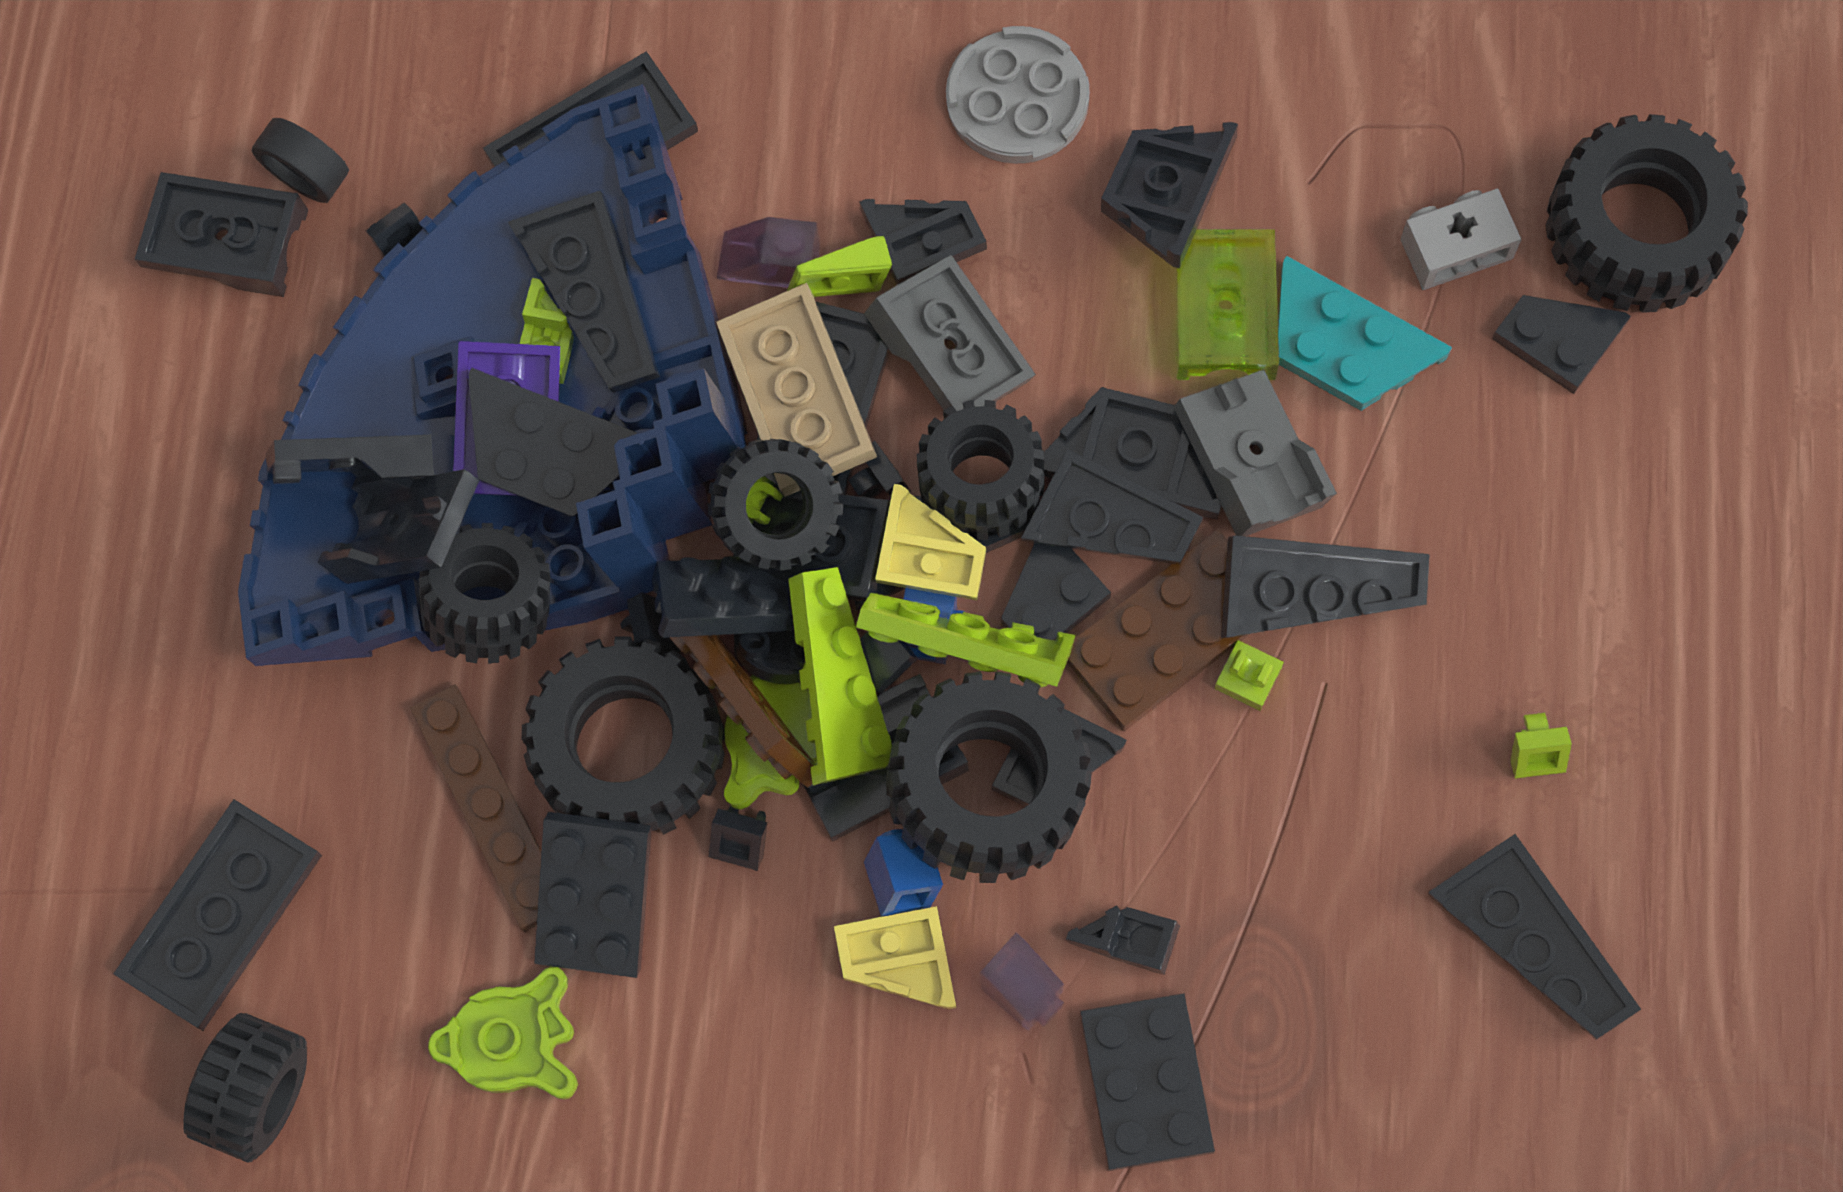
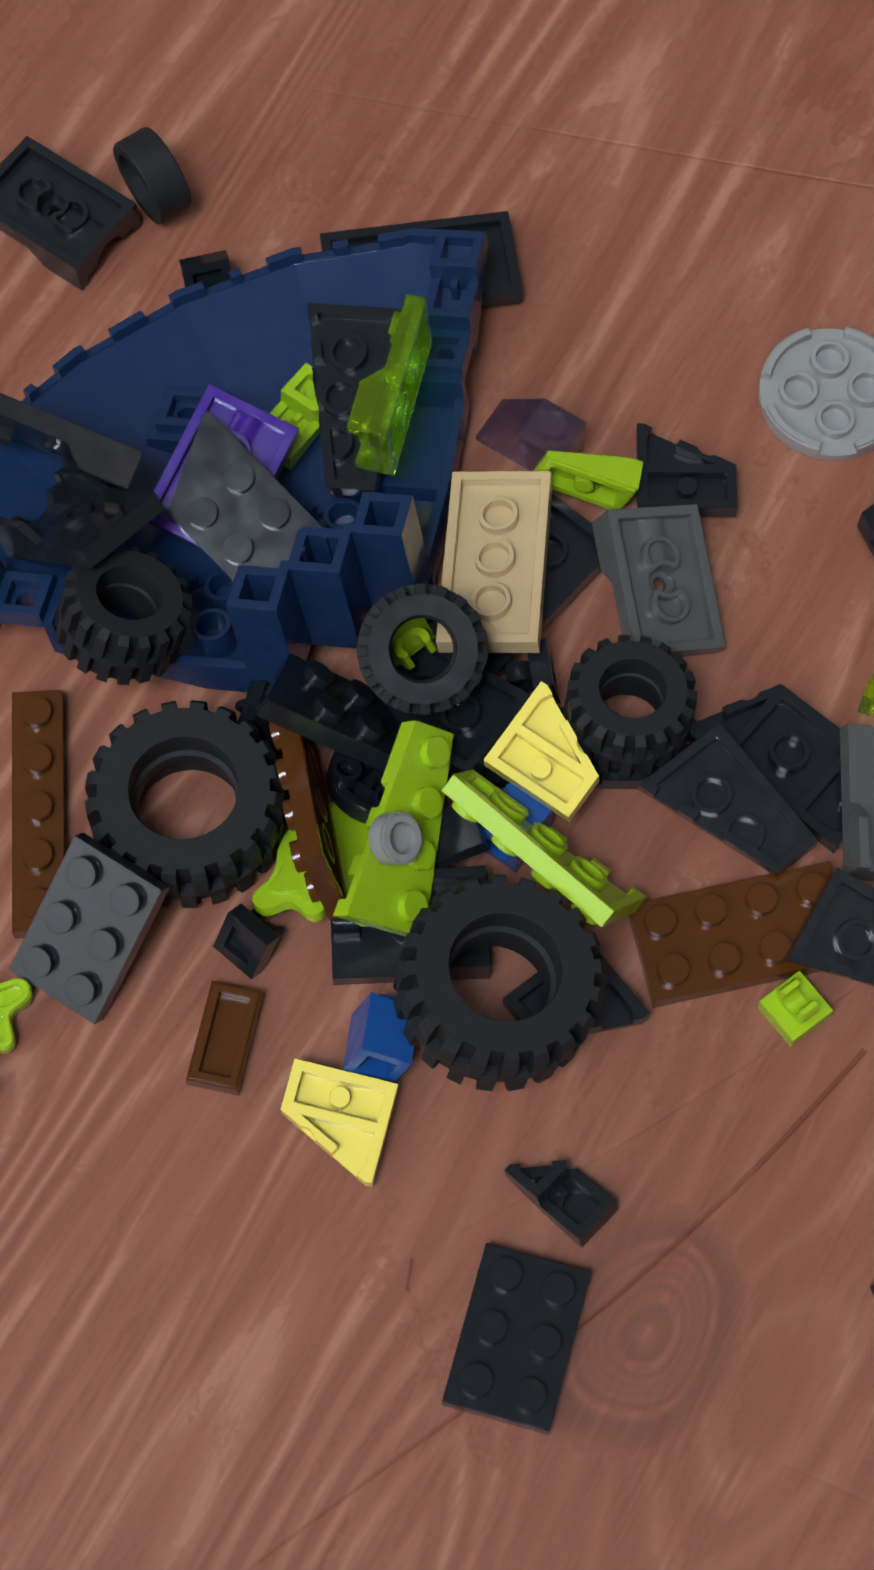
camera: 20 degrees right, 5 degrees down
clear purple slope [980,933,1064,1031] -> none
black wing [1001,543,1111,641] -> none
none -> reddish brown tile [186,980,264,1096]
none -> clear neon green piece [347,294,433,476]
none -> light grey tile [369,811,422,866]

